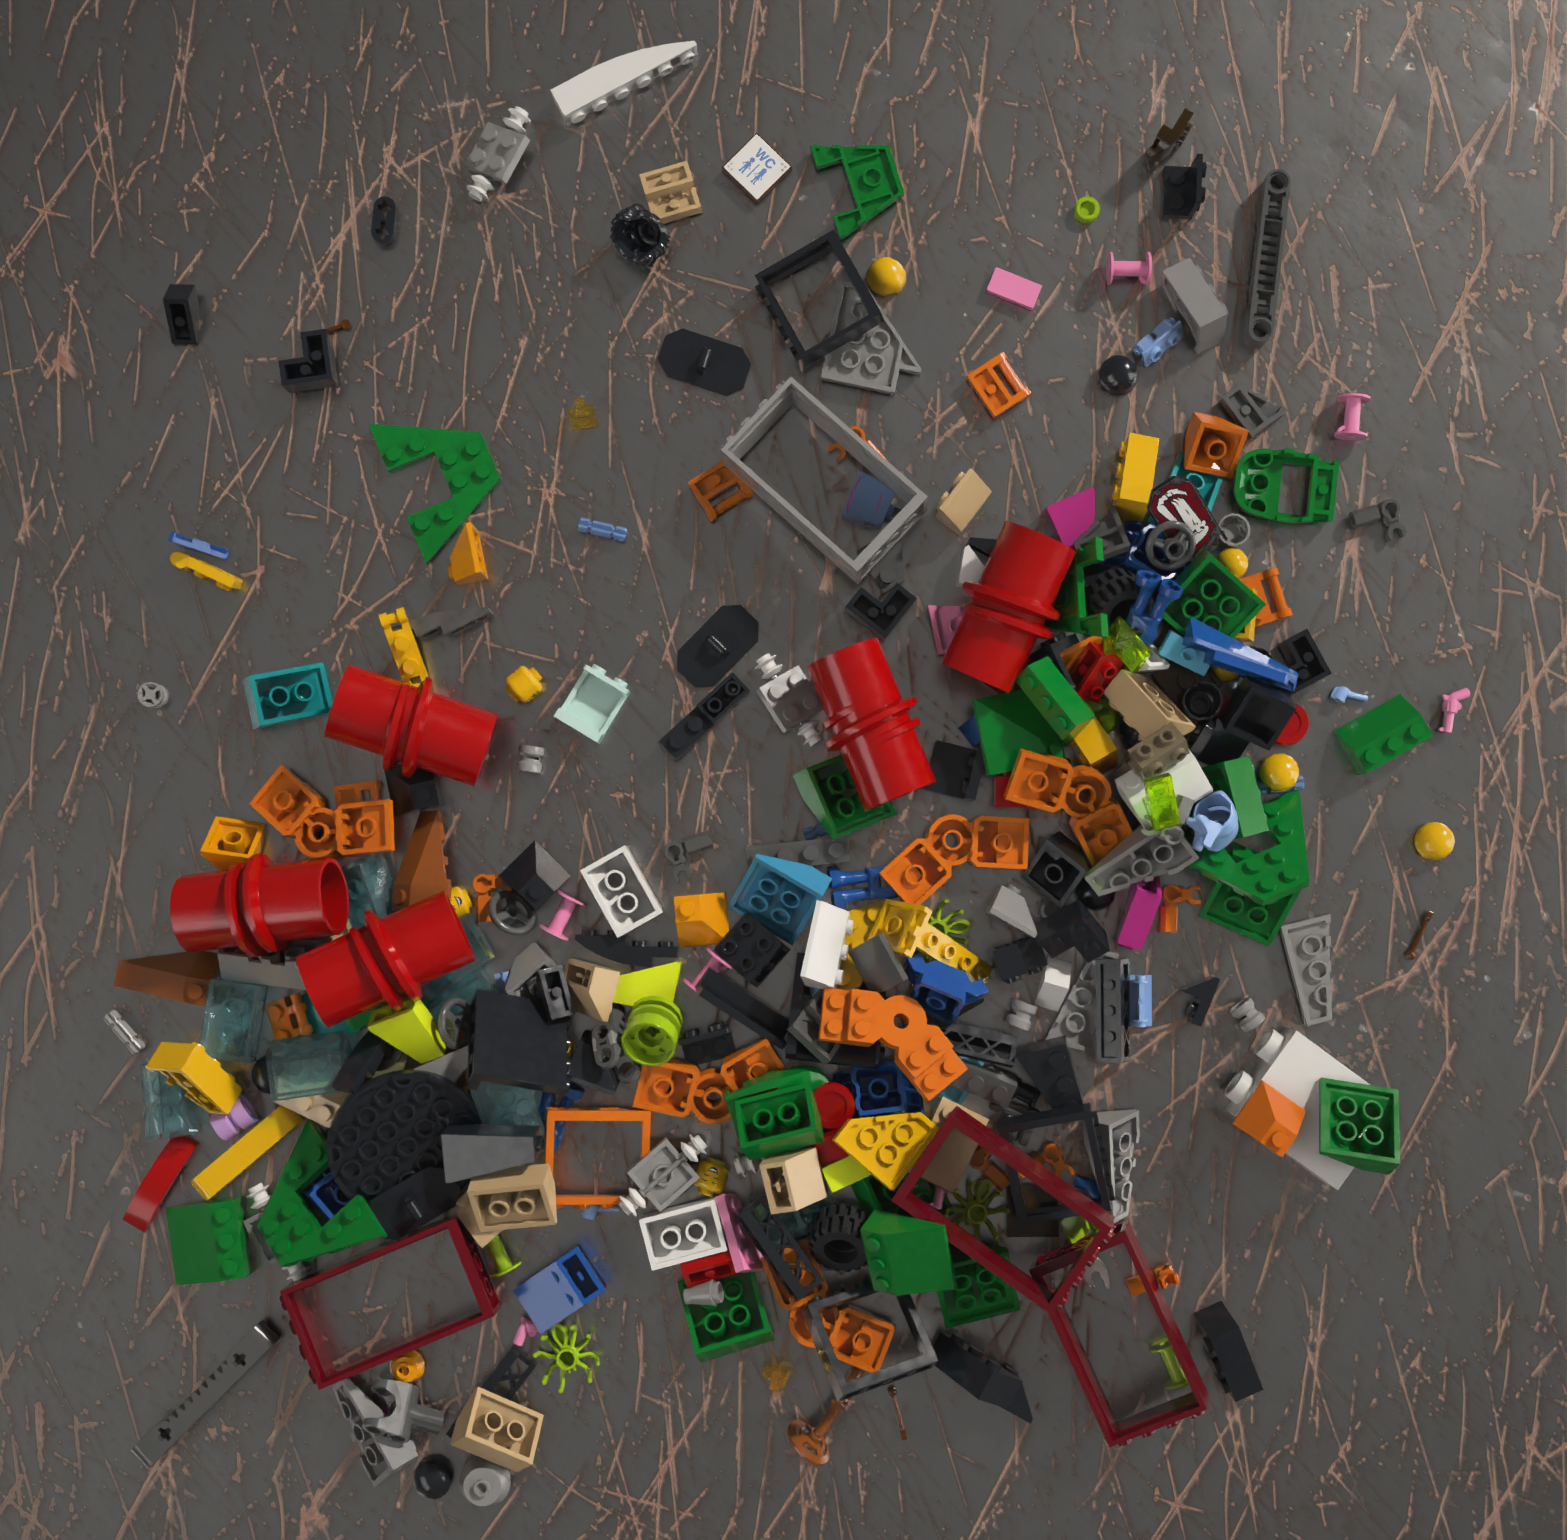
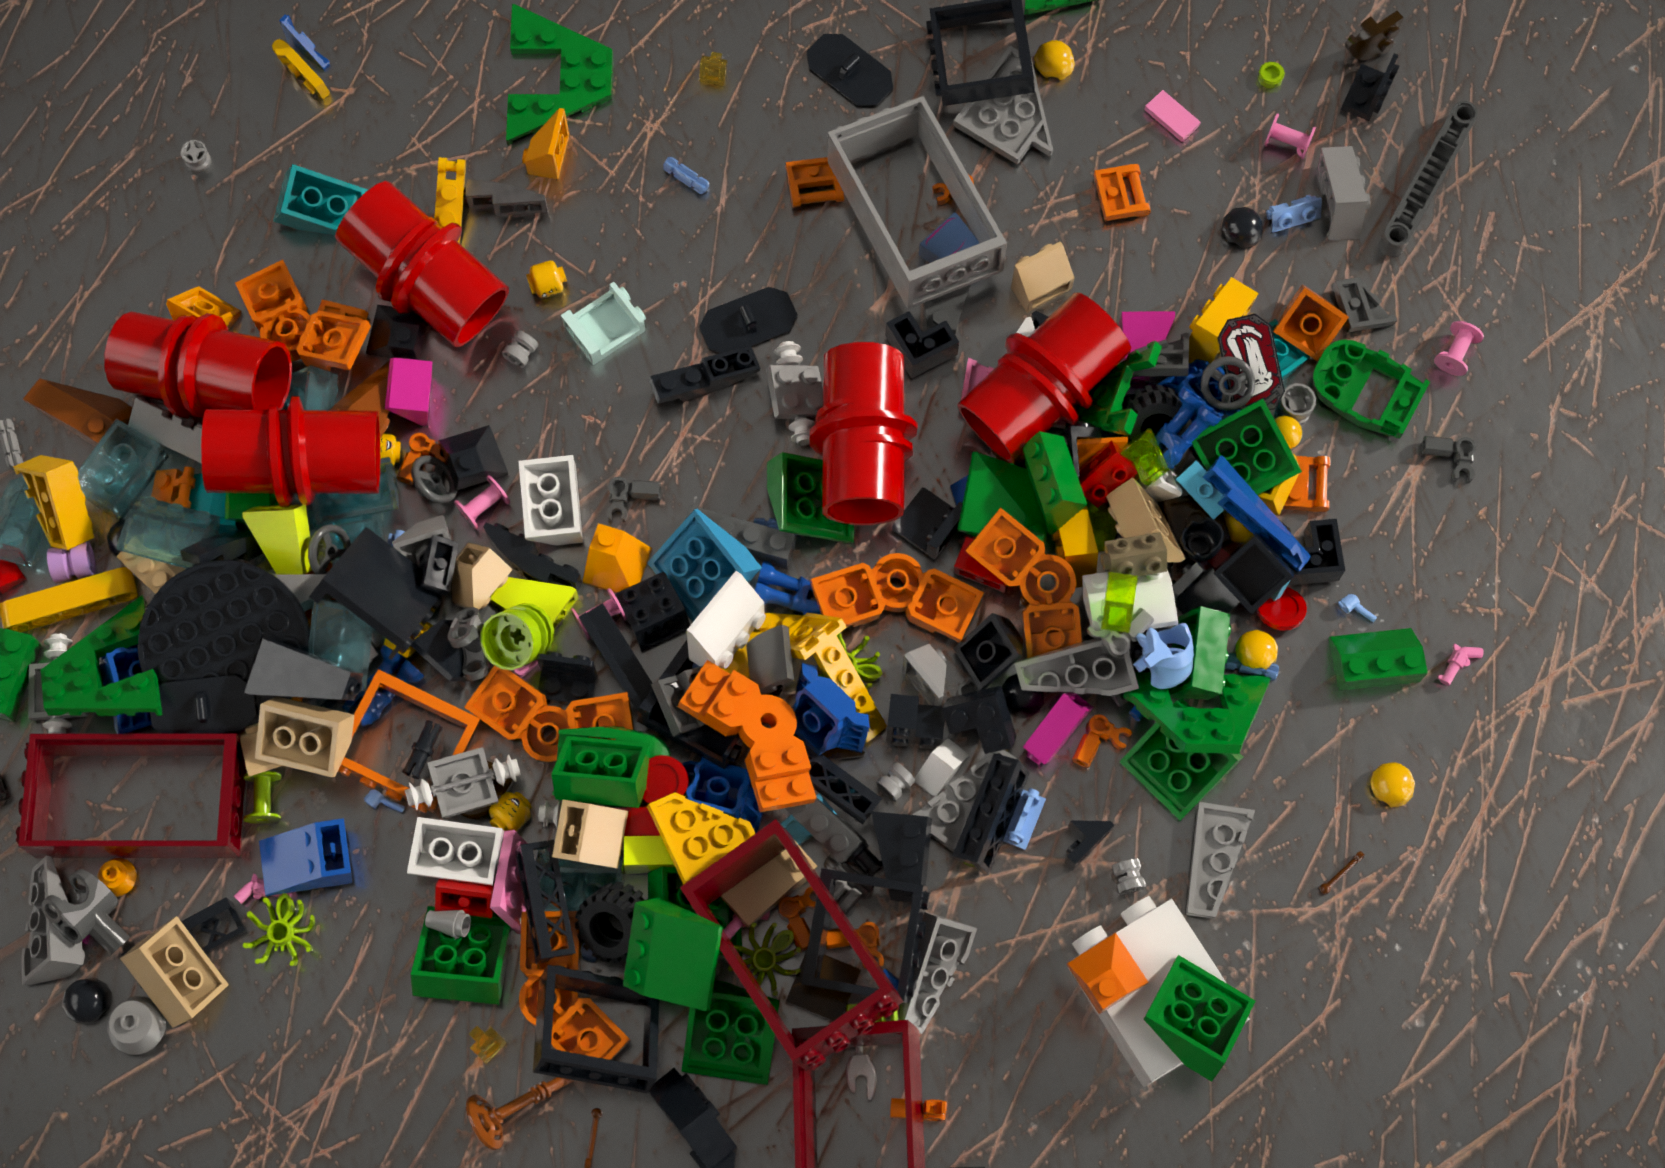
camera: 20 degrees right, 15 degrees down
none -> dark pink slope [385,358,433,427]
none -> black pin [402,720,443,779]

